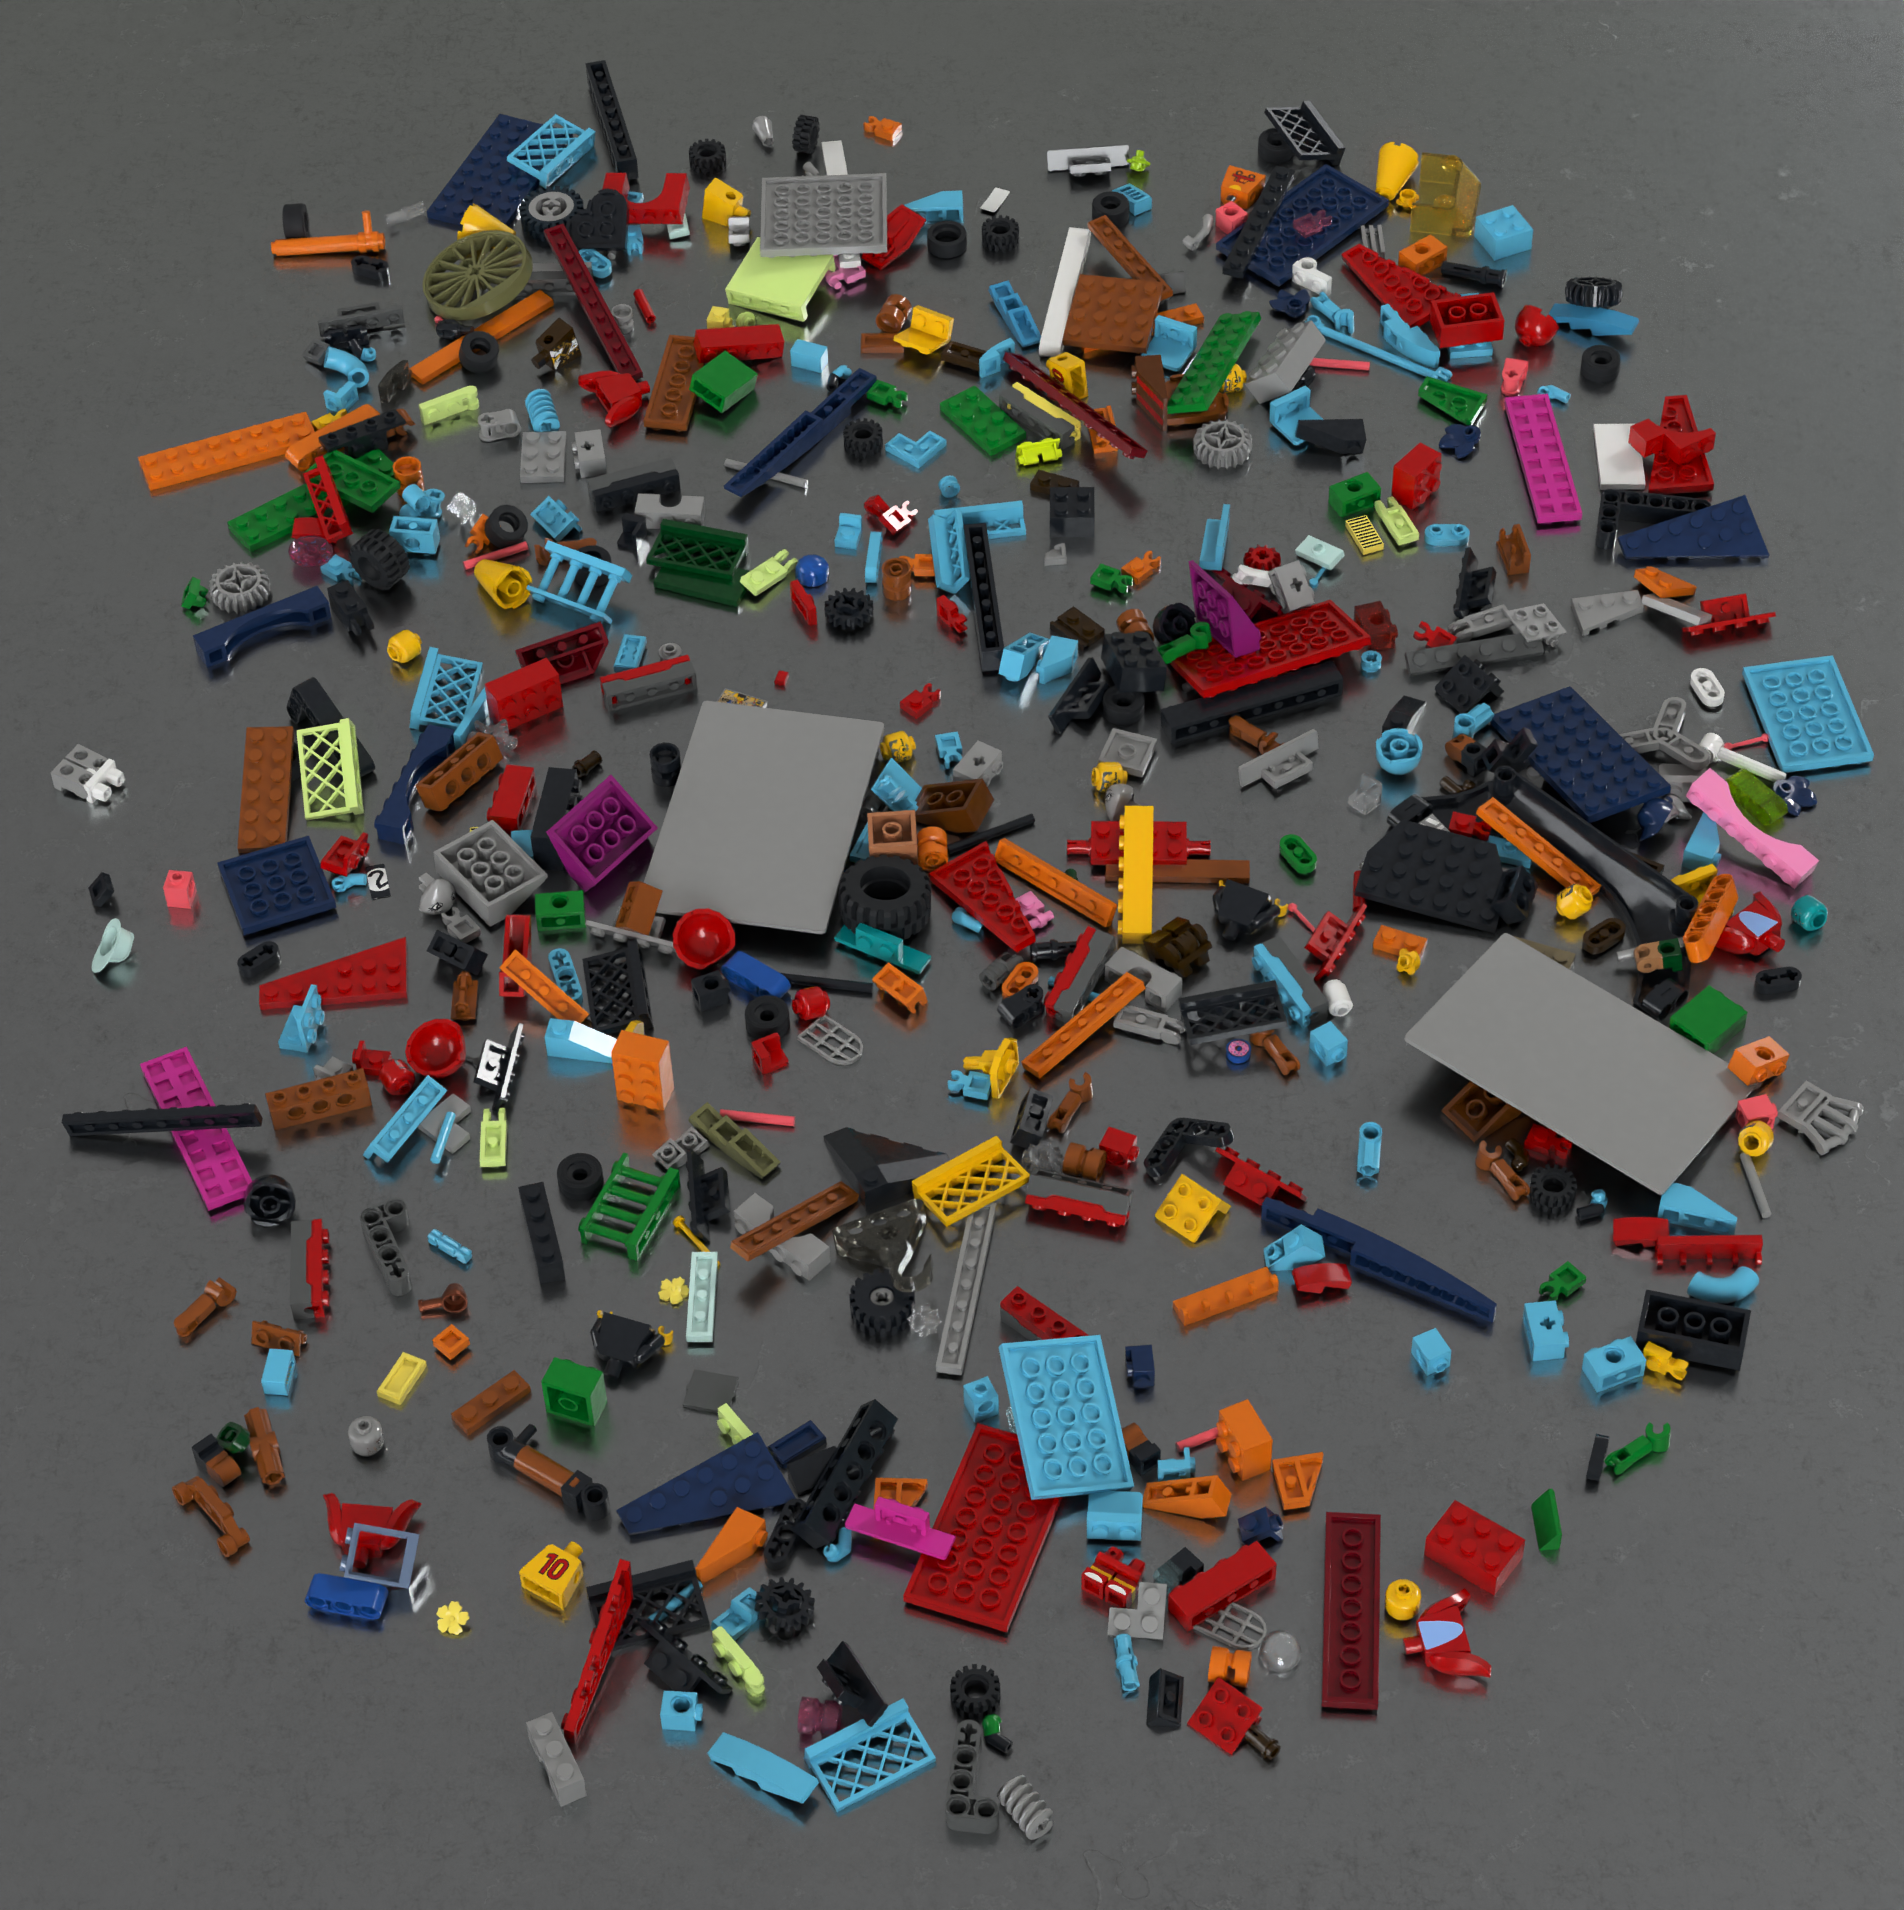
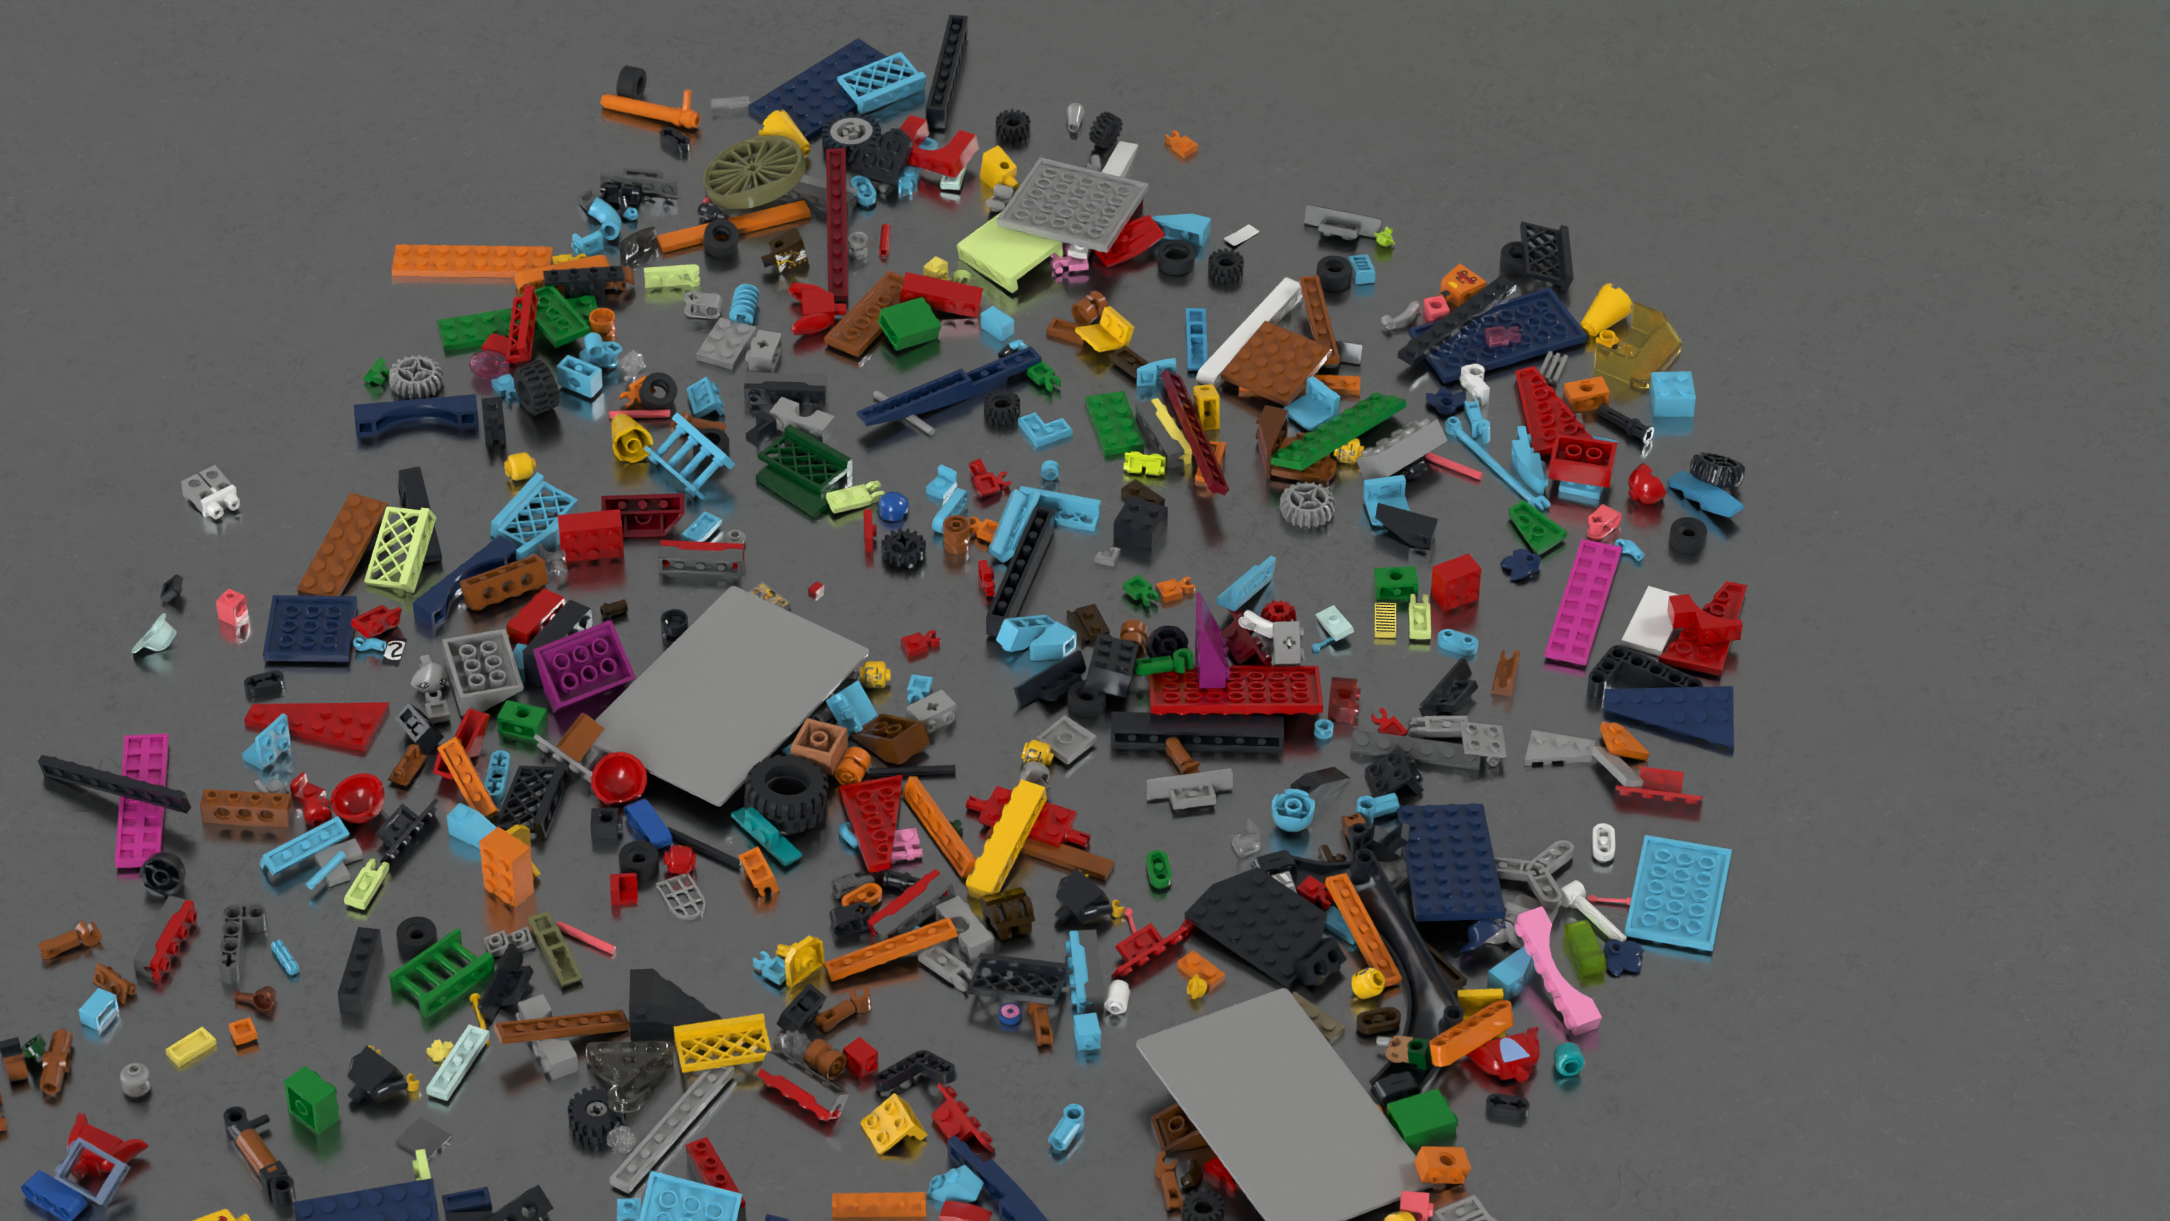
camera: 20 degrees right, 5 degrees down
dark orange plate [451,1370,531,1436] -> none

